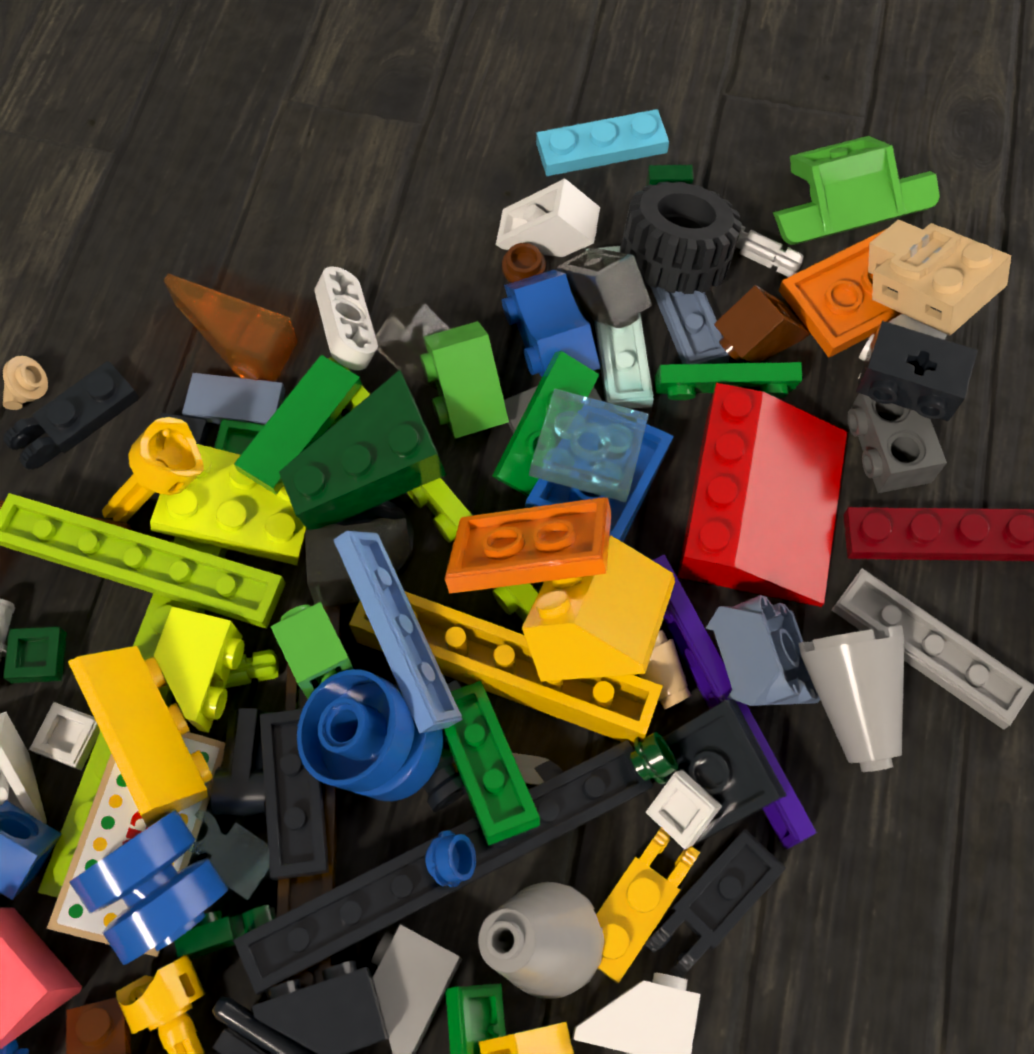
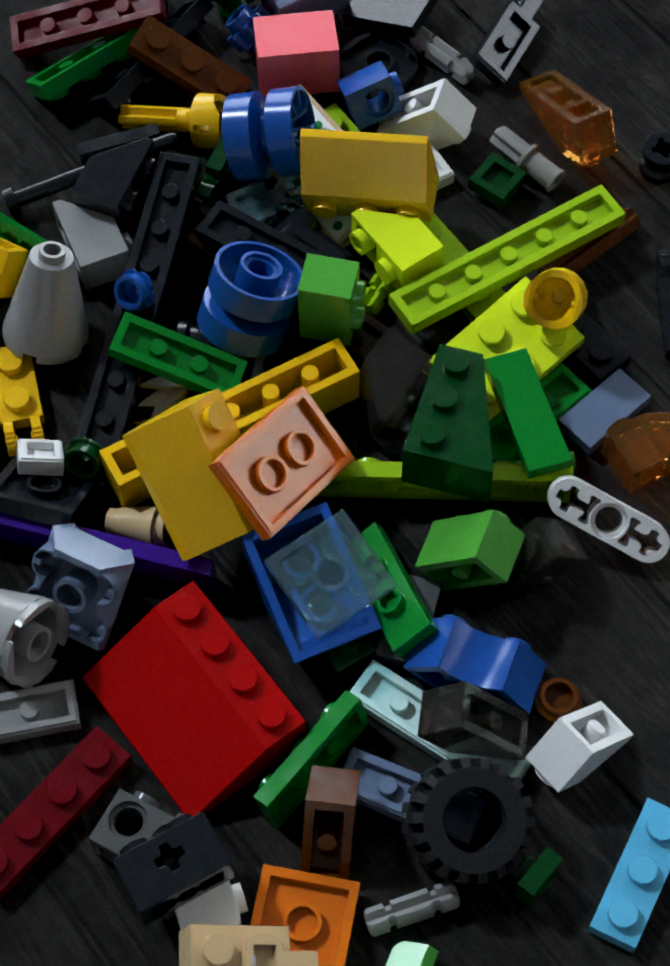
camera: 130 degrees right, 5 degrees down
medium blue tile [334,531,462,733] -> none

